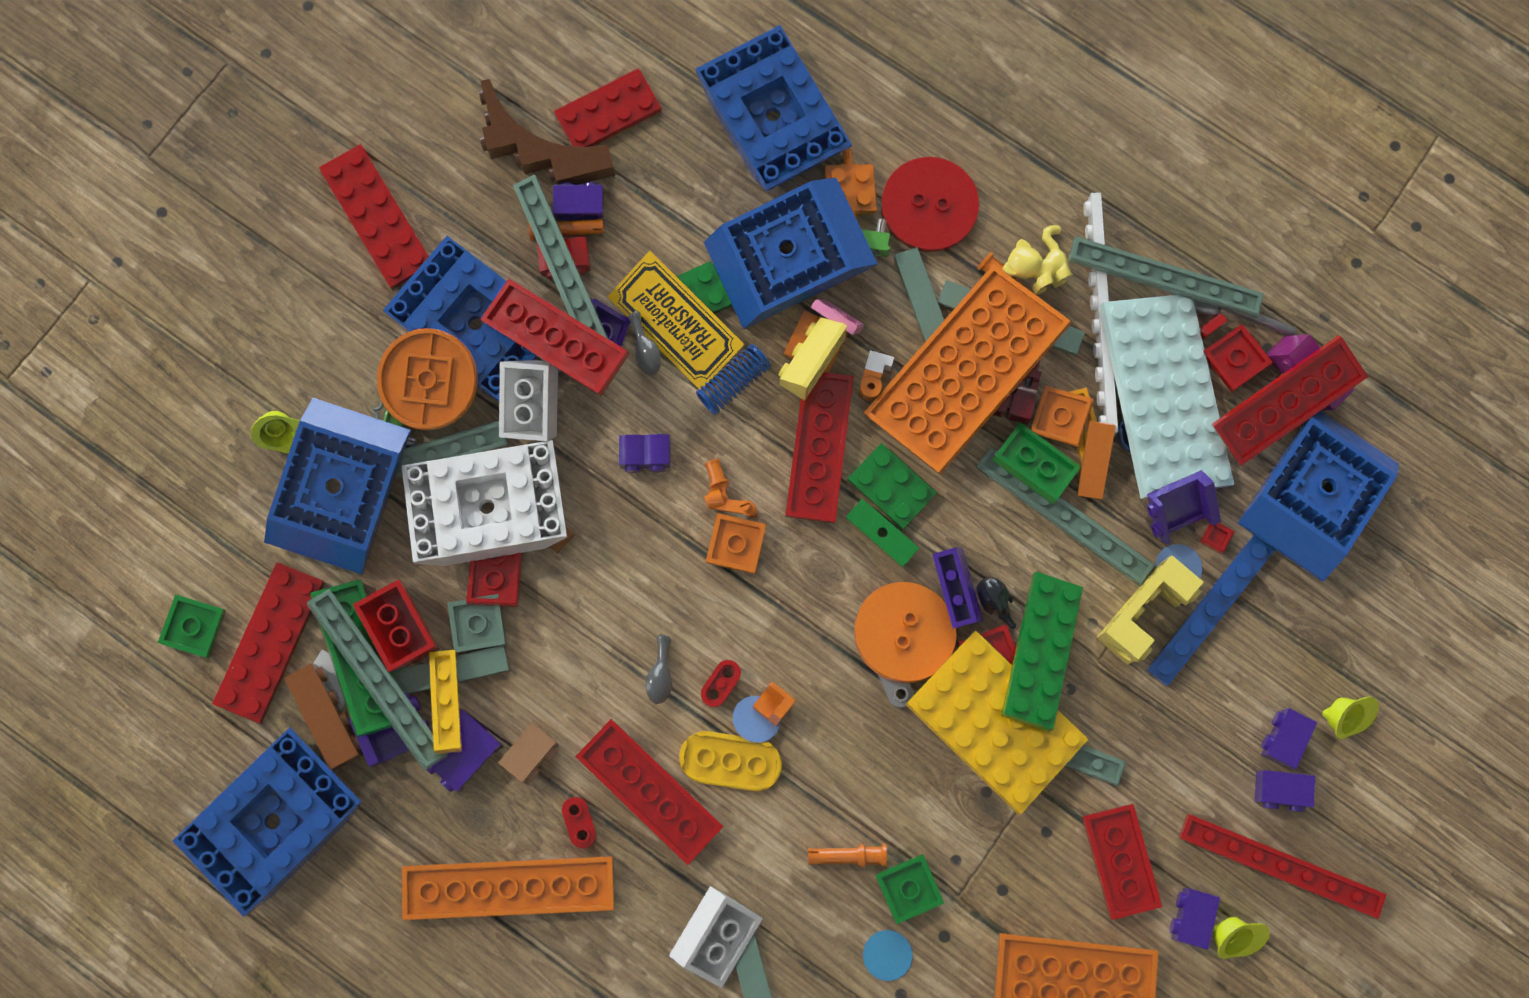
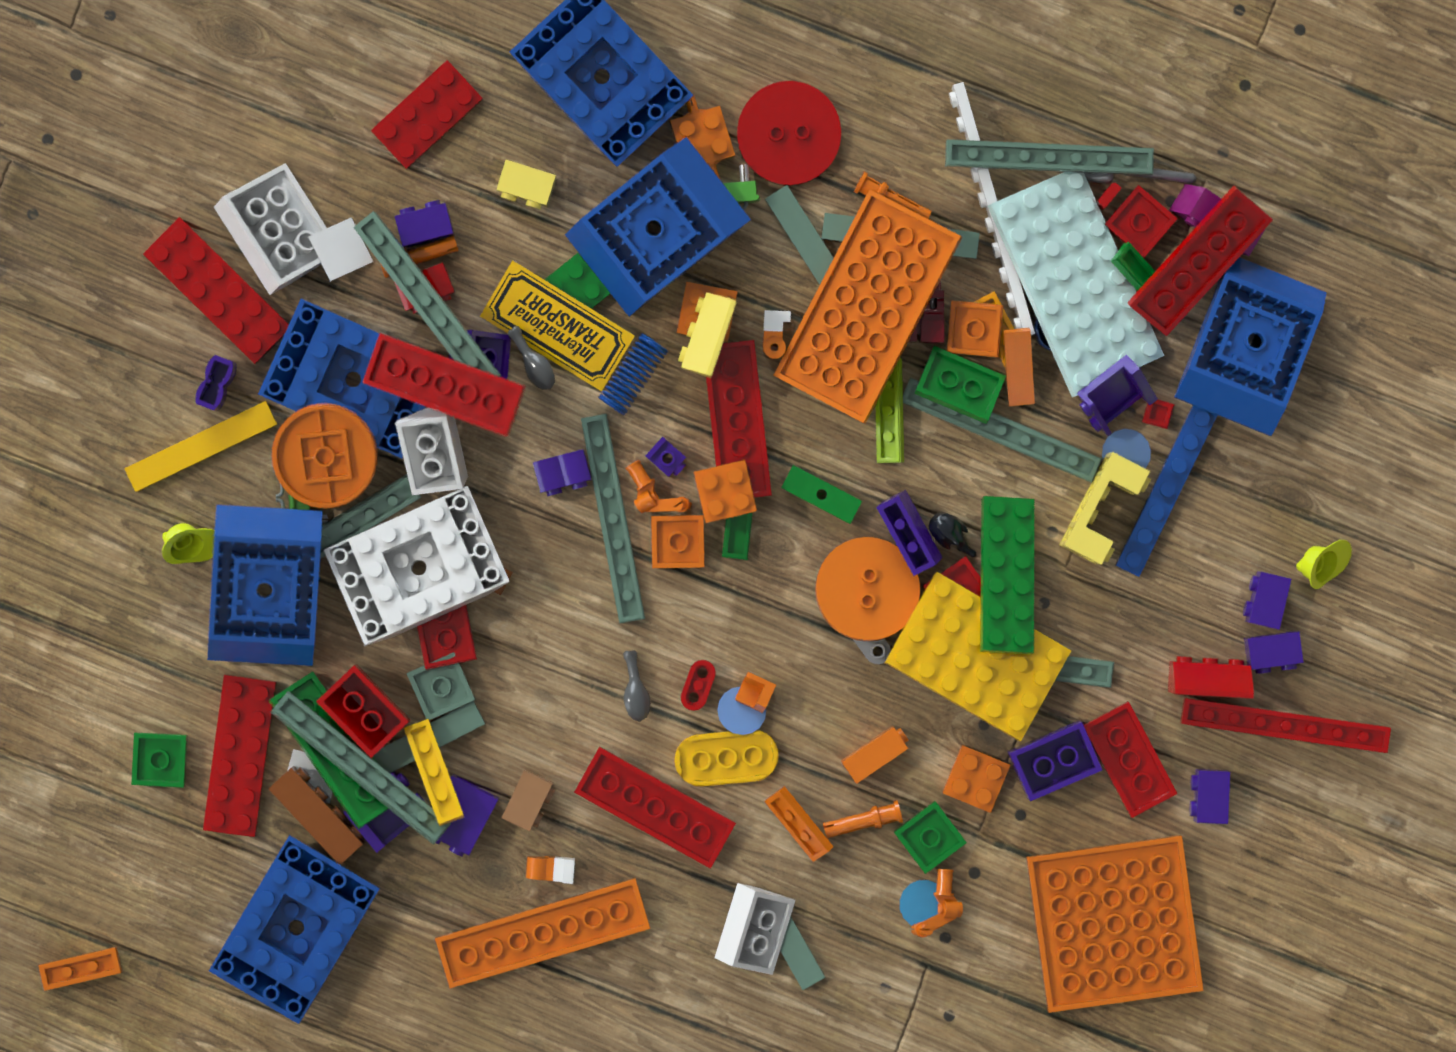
camera: 10 degrees left, 10 degrees up
reddish brown arch [478,79,615,185] -> none
red plate [562,797,597,848] -> none
bright pink tile [811,299,864,335] -> none
green plate [847,443,937,530] -> none
light yellow animal [1002,225,1073,295] -> none
neon yellow piece [1212,917,1270,959] -> none
none -> orange plate [38,946,122,991]
none -> yellow tile [124,401,278,492]
none -> dark purple brick [195,355,237,411]
none -> white slope [214,163,327,295]
none -> white sticker [308,218,373,281]
none -> light yellow brick [496,160,557,210]
none -> leg [526,856,575,884]
none -> sand green tile [581,414,645,624]
none -> dark purple brick [645,436,686,477]
none -> orange brick [694,460,757,523]
none -> green tile [722,512,753,560]
none -> orange plate [764,786,834,862]
none -> orange brick [841,726,909,784]
none -> lime tile [875,358,904,463]
none -> orange pin [911,869,963,938]
none -> orange plate [942,745,1010,813]
none -> dark purple brick [1007,720,1102,801]
none -> green tile [1111,242,1155,291]
none -> red slope [1168,656,1254,698]

